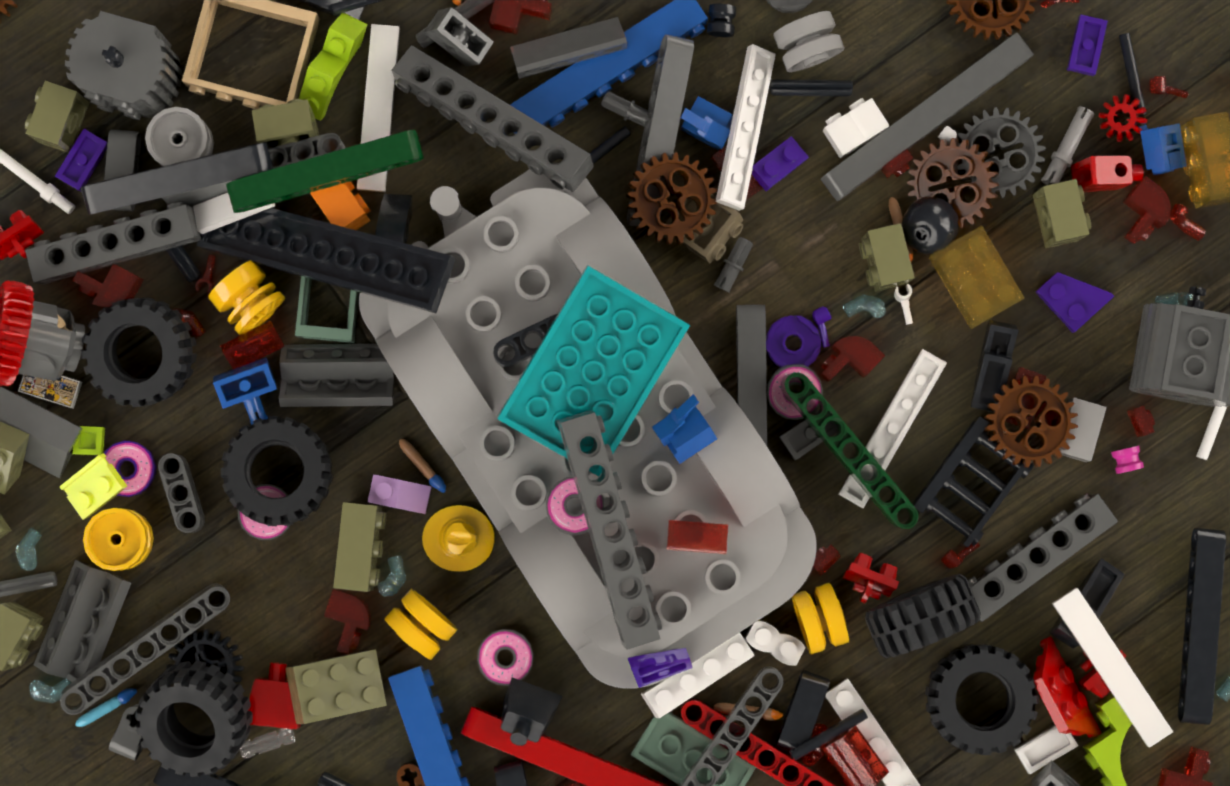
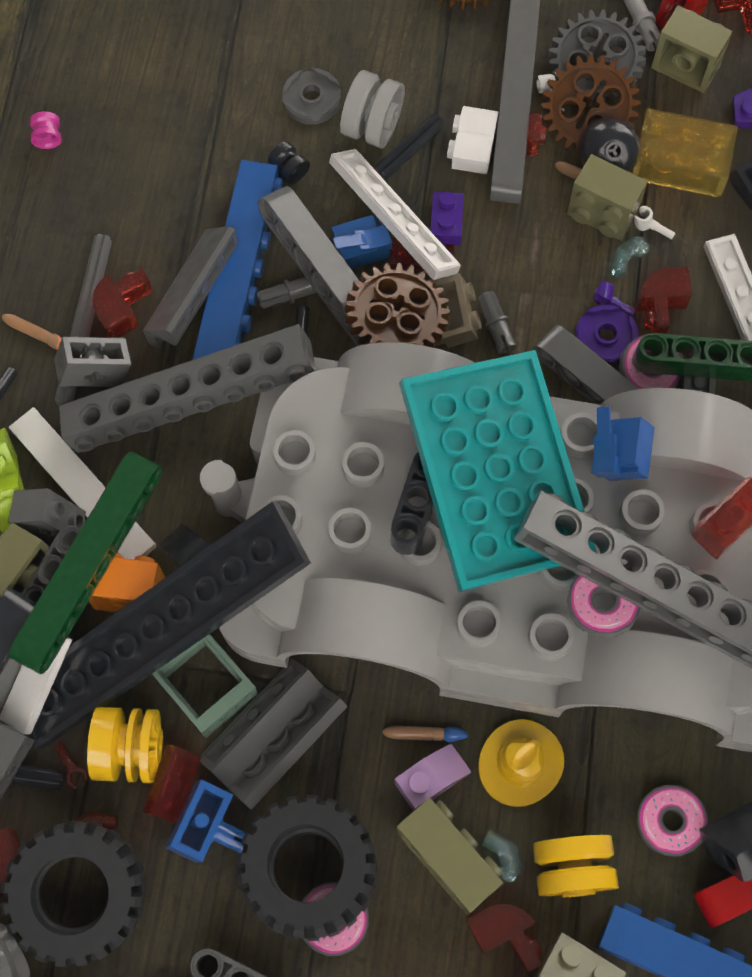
camera: 40 degrees left, 15 degrees down
none -> dark grey brick [8,488,86,544]

